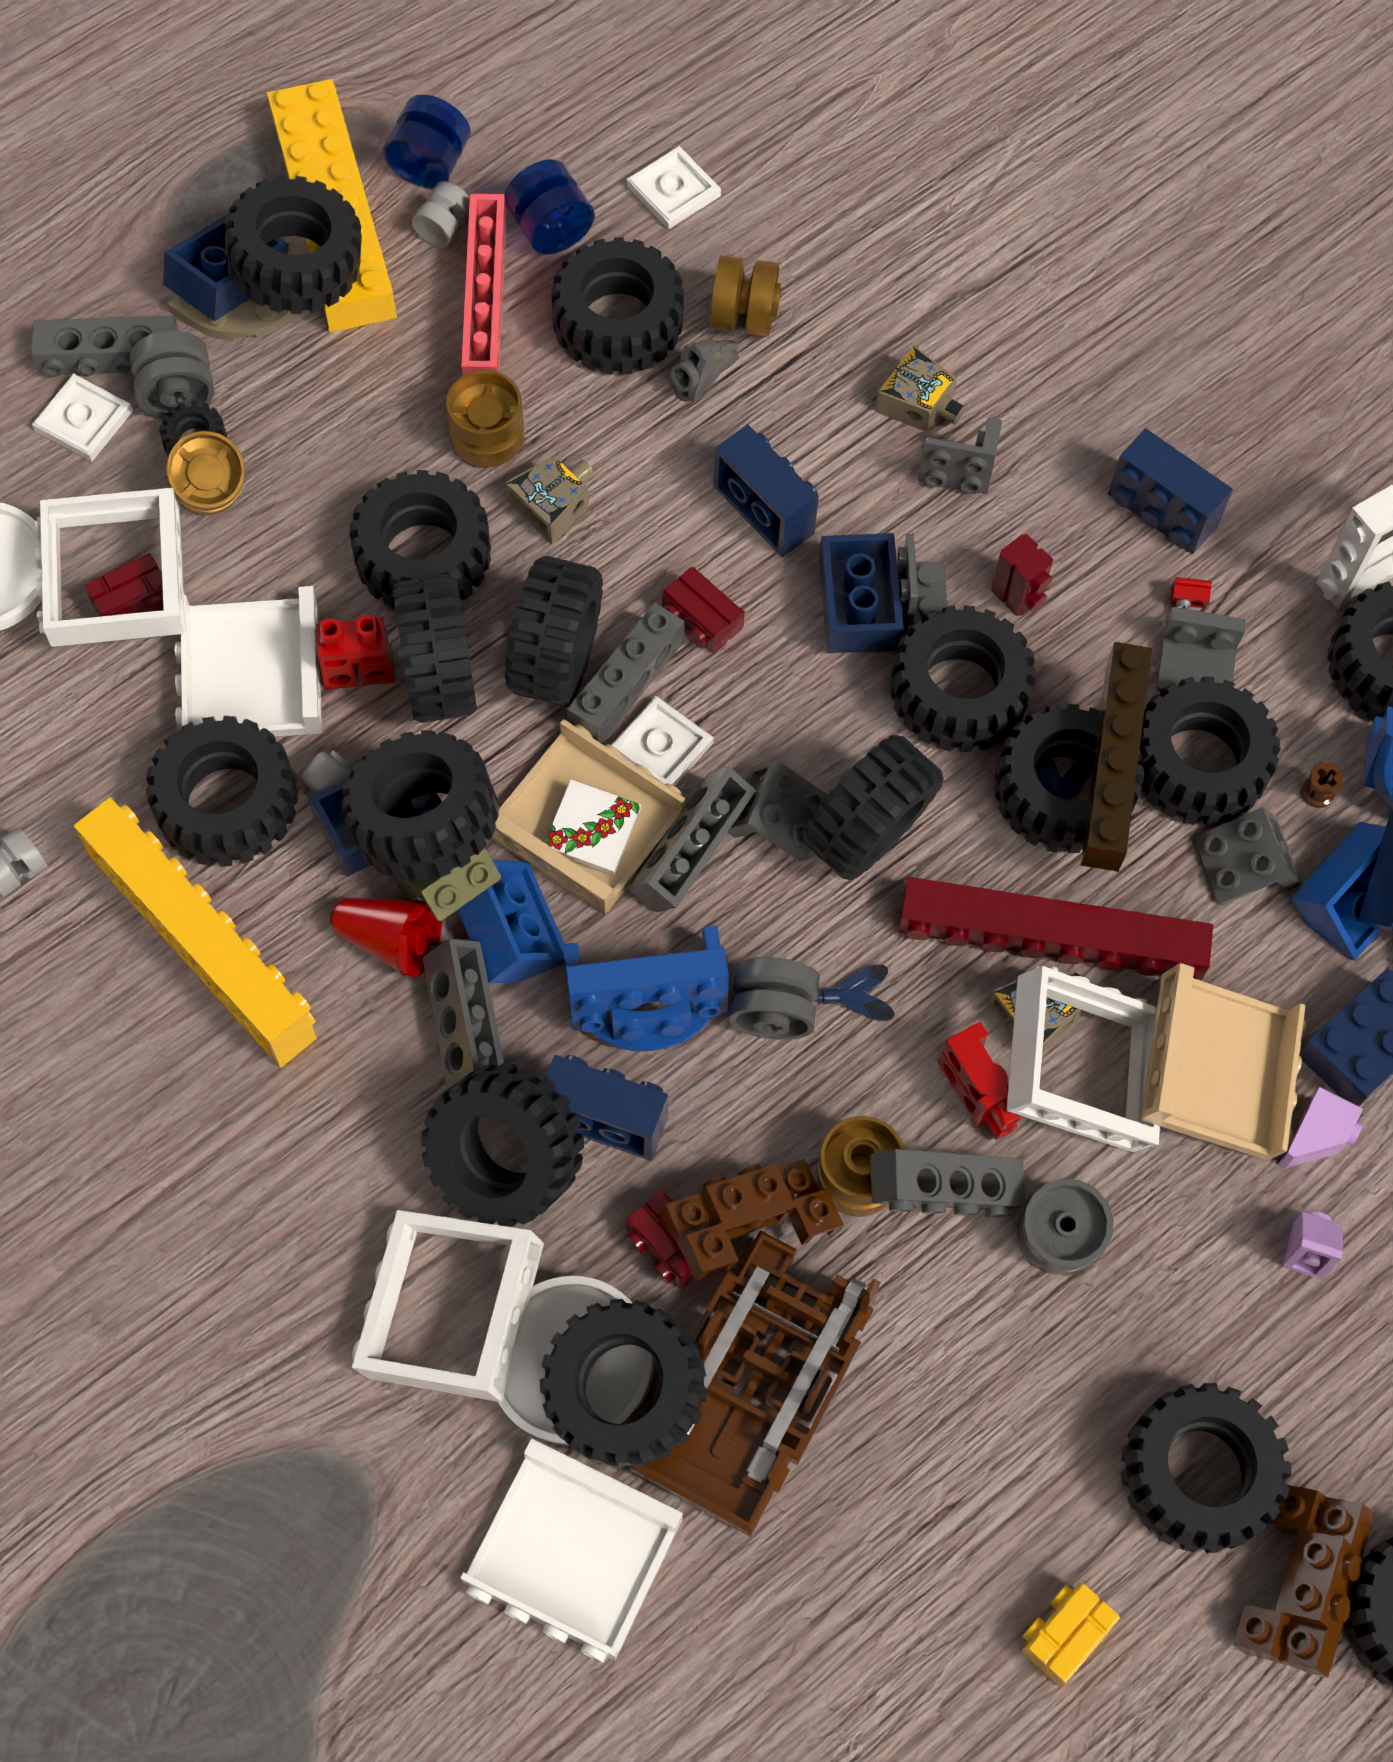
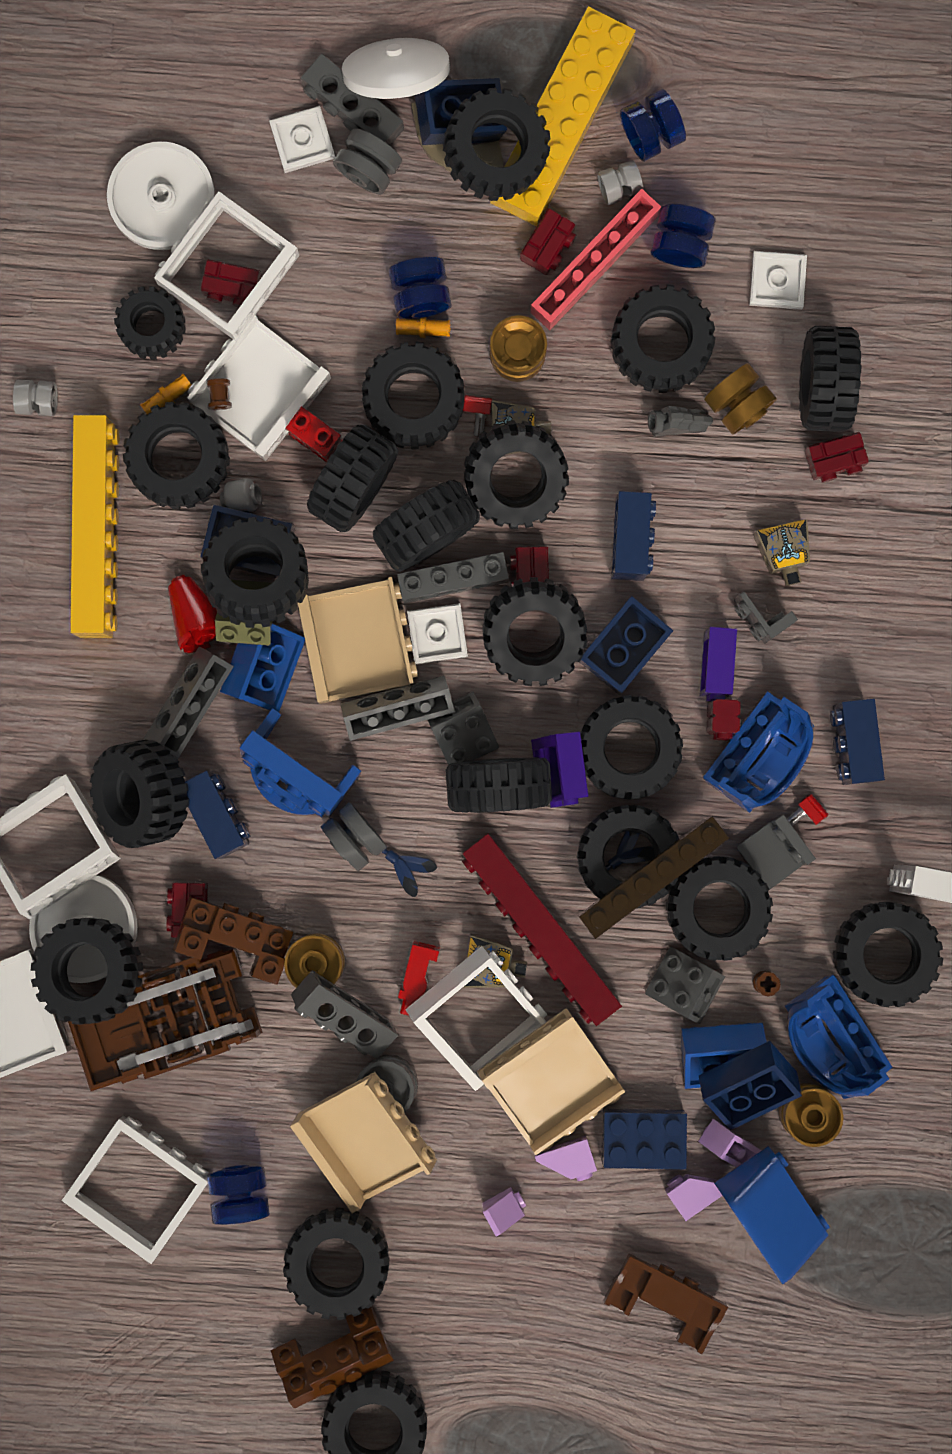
camera: 45 degrees right, 20 degrees up
black tyre [159,401,227,457] -> none
pearl gold wheel [167,431,245,515] -> none
white tile [545,779,641,876] -> none
dark grey bracket [897,534,947,633] -> none
yellow brick [1021,1582,1120,1687] -> none
none -> white window [62,1115,211,1264]
none -> black tyre [114,286,186,360]
none -> light orange pin [140,373,192,414]
none -> reddish brown bush [207,378,232,410]
none -> clear blue wheel [207,1165,270,1225]
none -> tan panel [290,1072,437,1213]
none -> white dish [342,38,450,99]
none -> clear blue wheel [389,257,452,319]
none -> light orange pin [396,316,451,338]
none -> red piece [463,395,492,436]
none -> black tyre [464,420,569,529]
none -> black tyre [483,577,587,686]
none -> dark red brick [520,209,577,275]
none -> dark purple window [531,732,588,808]
none -> dark purple window [700,627,737,702]
none -> blue piece [703,691,814,813]
none -> black tyre [799,326,861,432]
none -> dark red brick [805,432,869,483]

